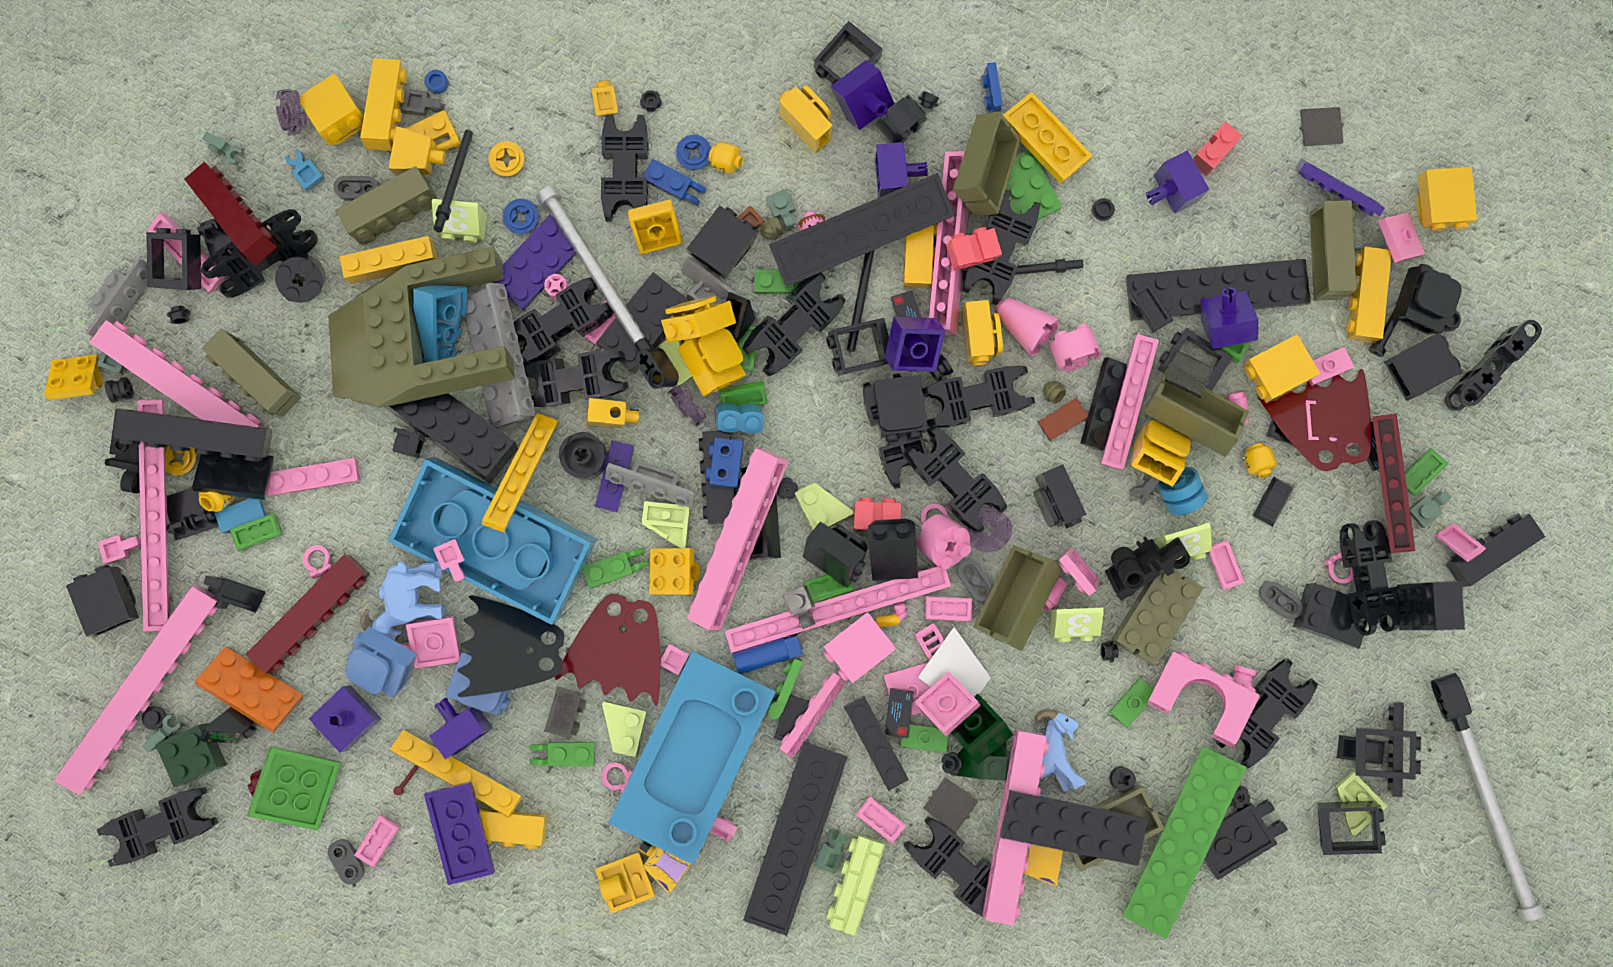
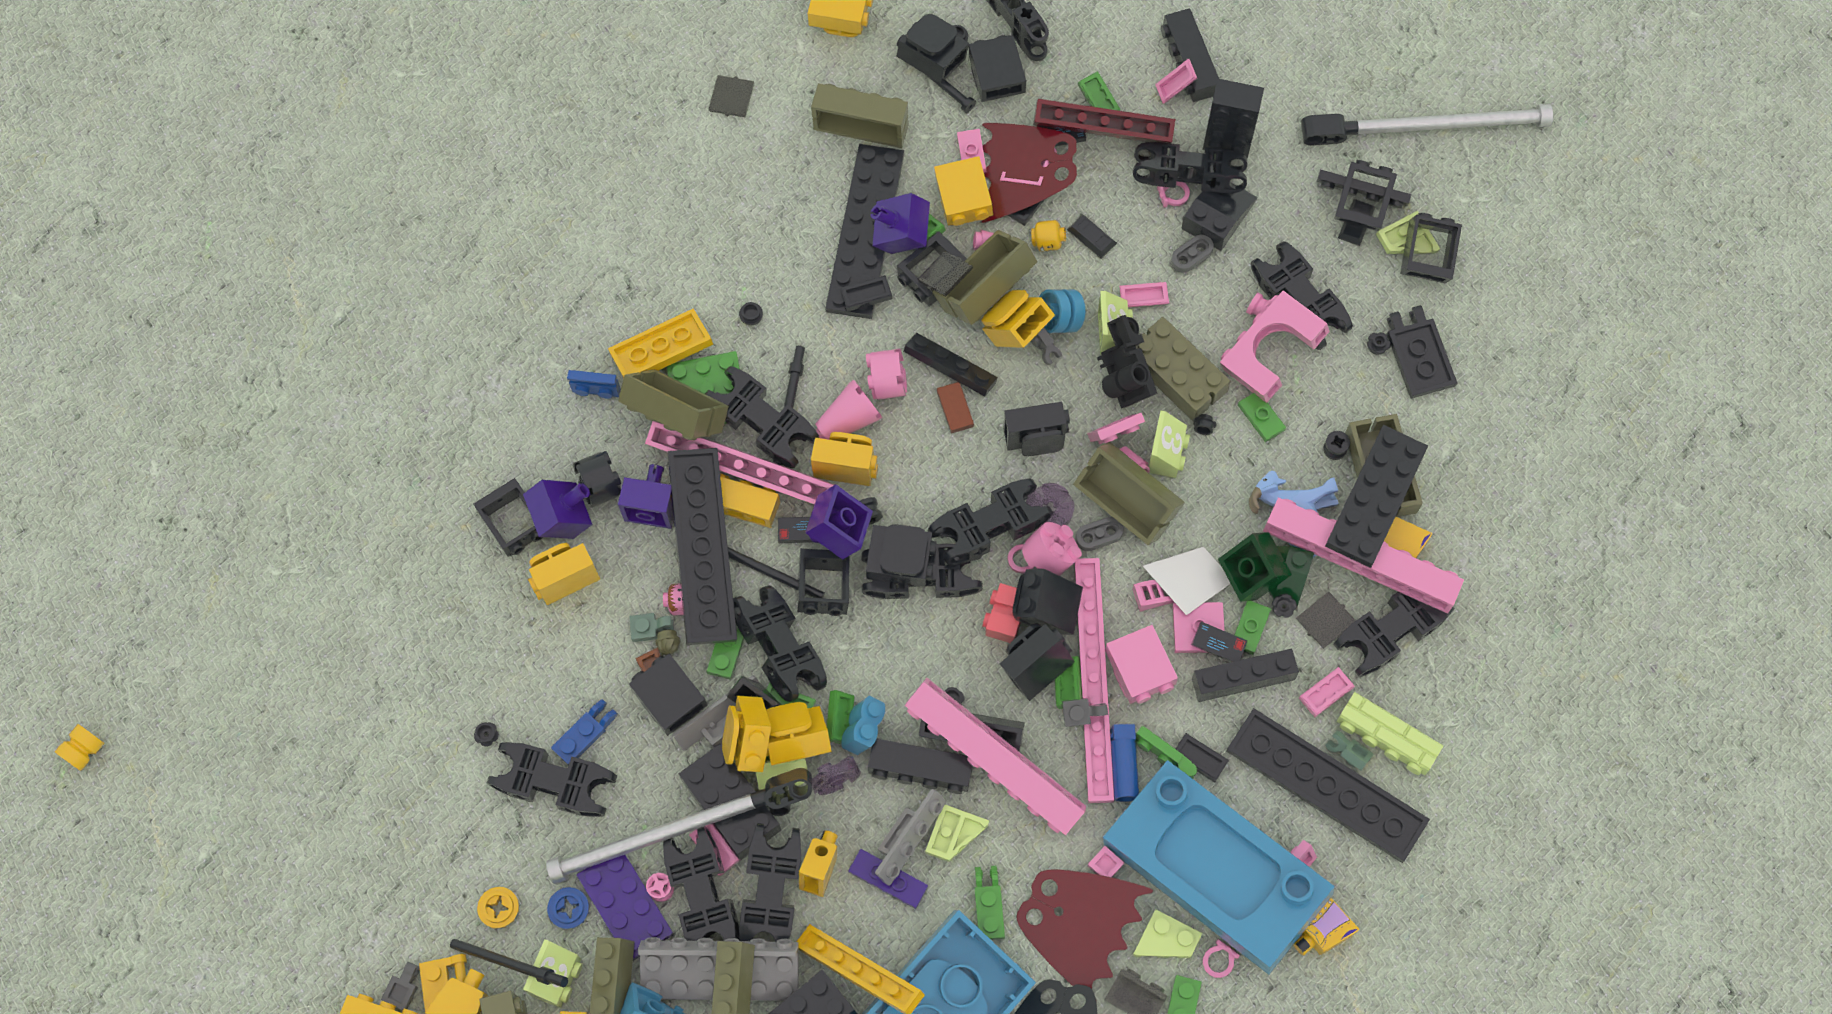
camera: 70 degrees left, 15 degrees down
blue tile [425,70,449,94] -> none
black brick [559,432,608,480] -> none
yellow bracket [591,80,618,116] -> none
yellow plate [595,851,656,914] -> none
yellow brick [628,200,683,255] -> none
yellow plate [649,548,700,595] -> none
blue gear [676,135,711,171] -> none
blue brick [706,438,744,489] -> none
yellow head [709,141,744,174] -> none
bright pink plate [780,672,845,759] -> none
yellowish green wing [795,483,854,530] -> none
arm [876,602,908,628] -> none
bright pink plate [914,672,981,736] -> none
black plate [918,91,939,110] -> none
black piece [922,366,1035,428] -> none
bright pink plate [925,596,972,621] -> none
coral brick [946,227,1002,271] -> none
olive plate [1043,380,1066,404] -> none
bright pink plate [1100,334,1159,471] -> none
bright green brick [1123,746,1247,940] -> none
dark purple brick [1146,150,1210,214] -> none
coral brick [1193,121,1242,176] -> none
dark purple plate [1296,158,1385,216] -> none
yellow brick [1346,247,1391,343] -> none
bright pink plate [1378,213,1425,263] -> none
sand green plate [1410,490,1452,528] -> none

